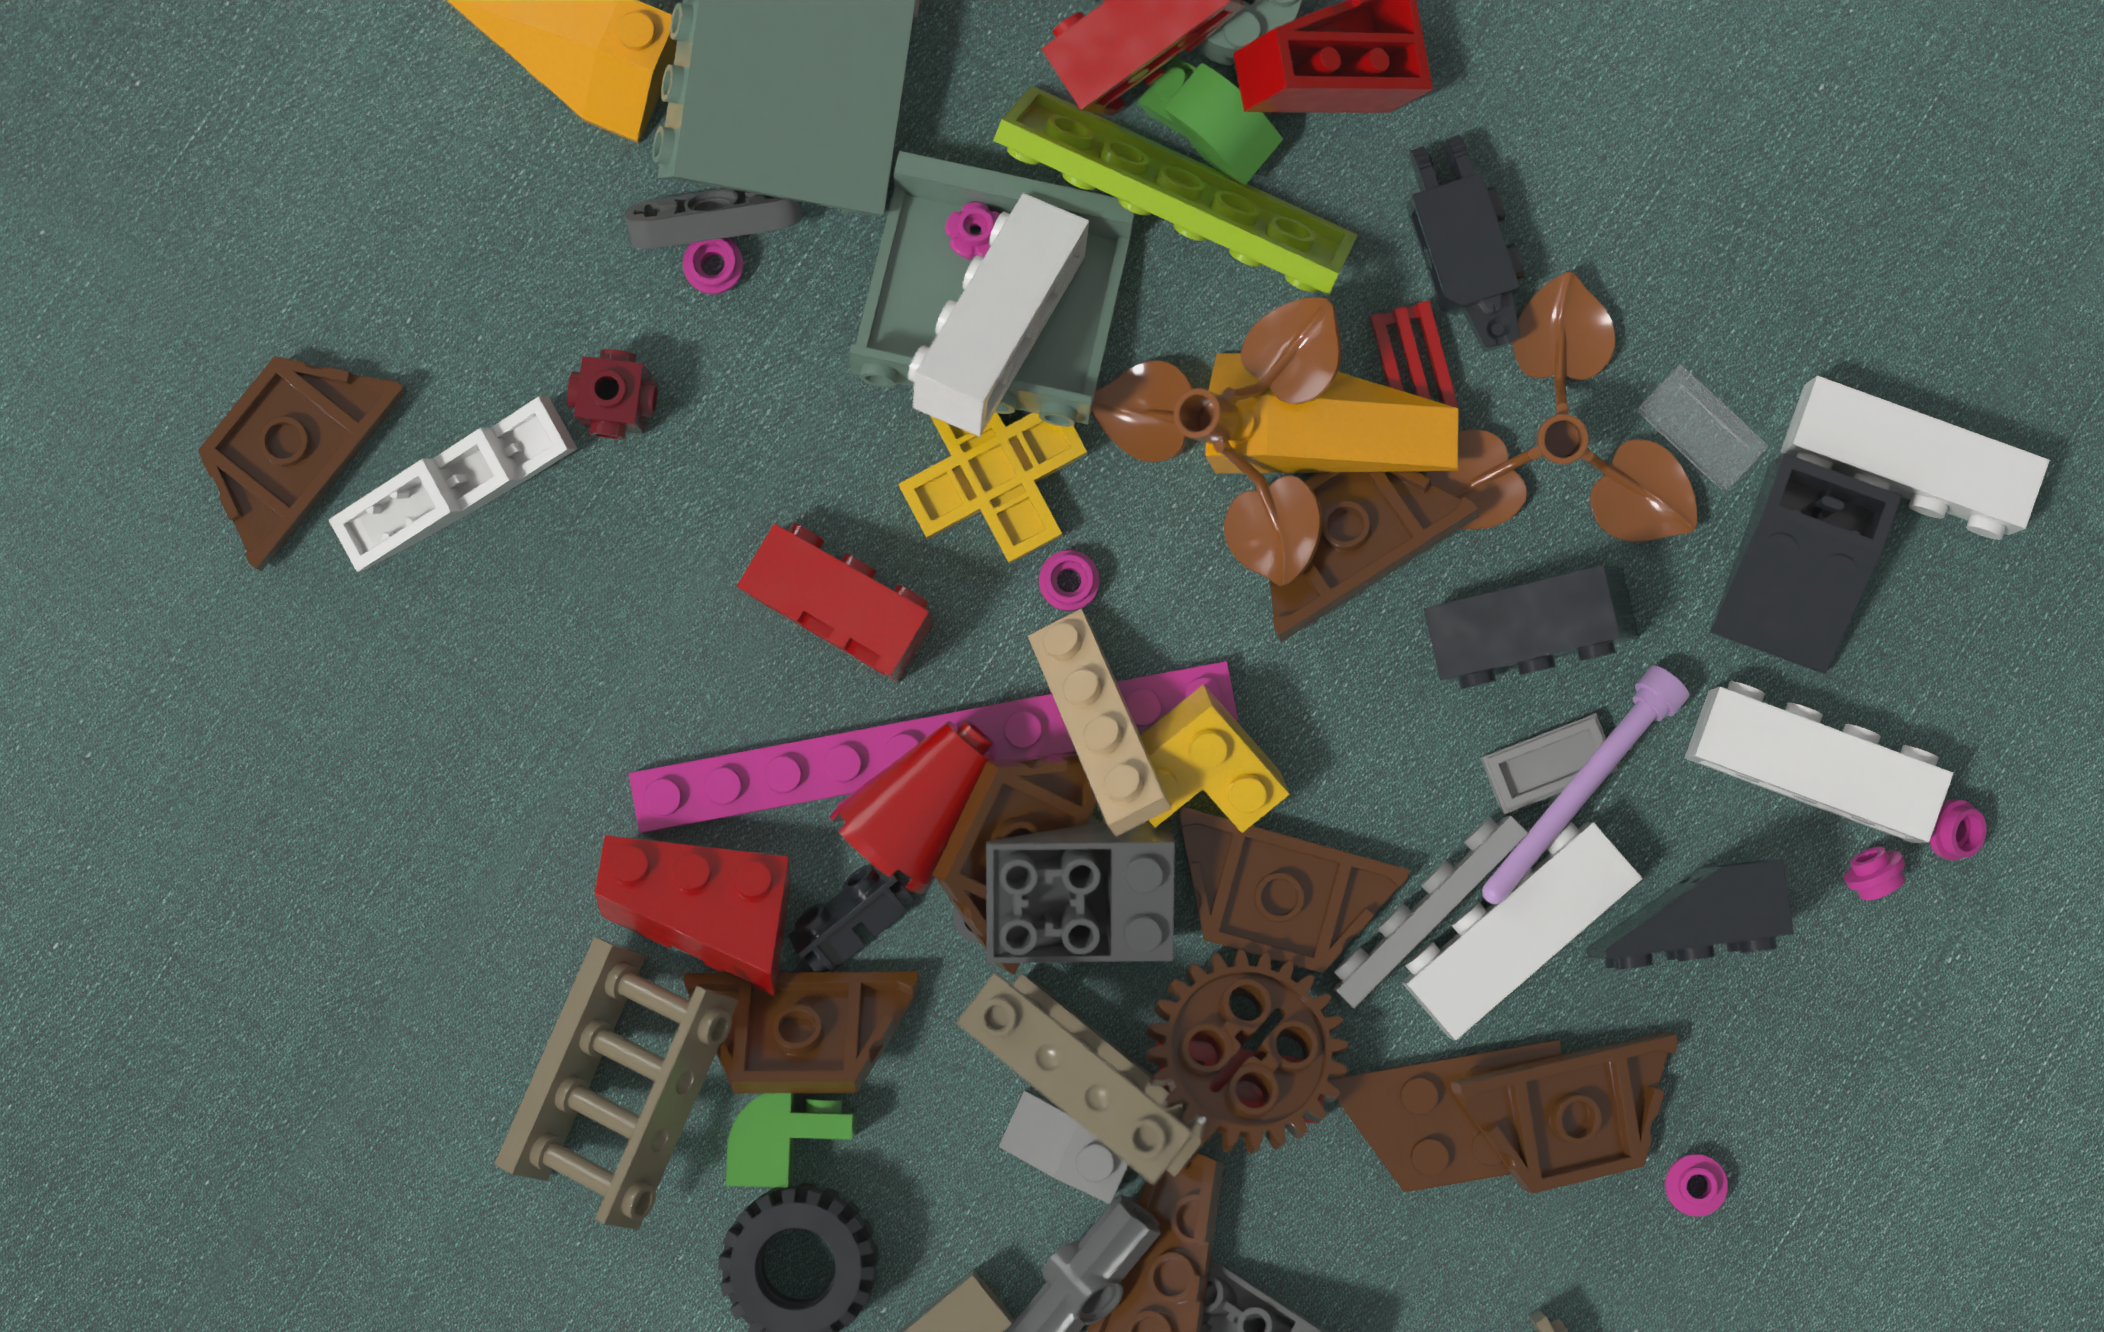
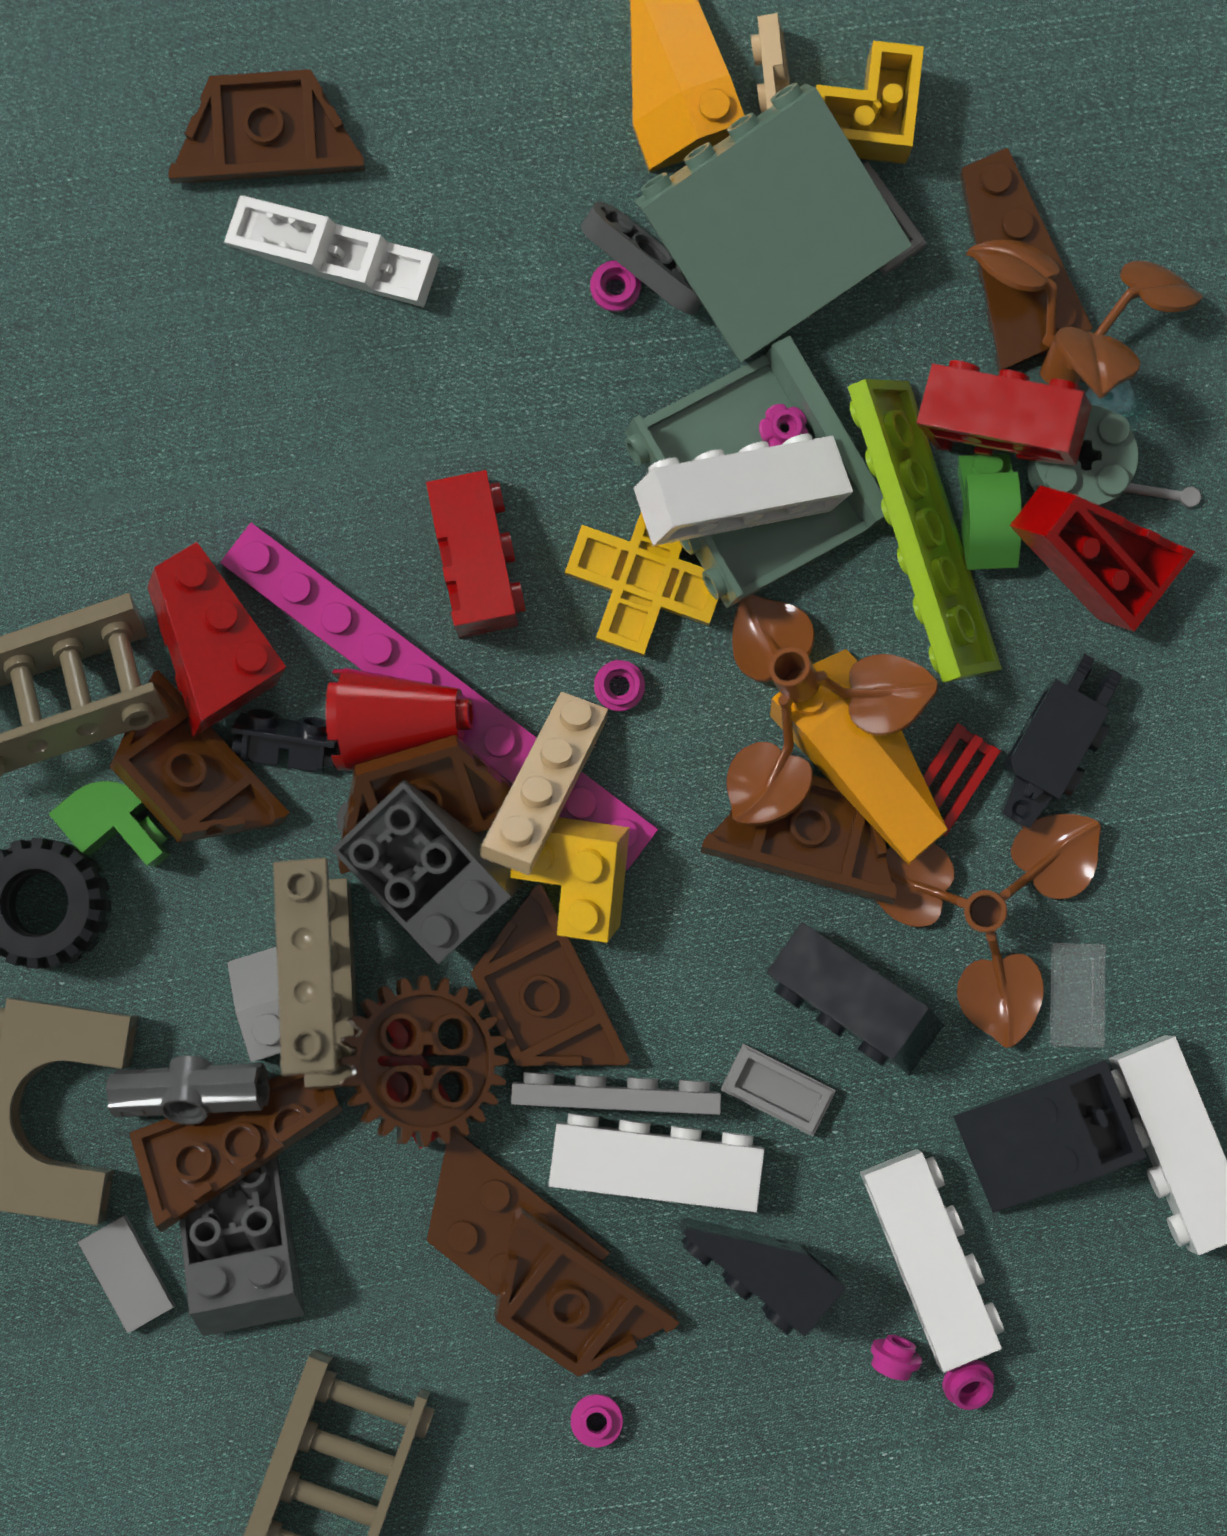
camera: 35 degrees right, 0 degrees up
dark red brick [567,349,658,440] -> none
lavender piece [1482,665,1690,904] -> none

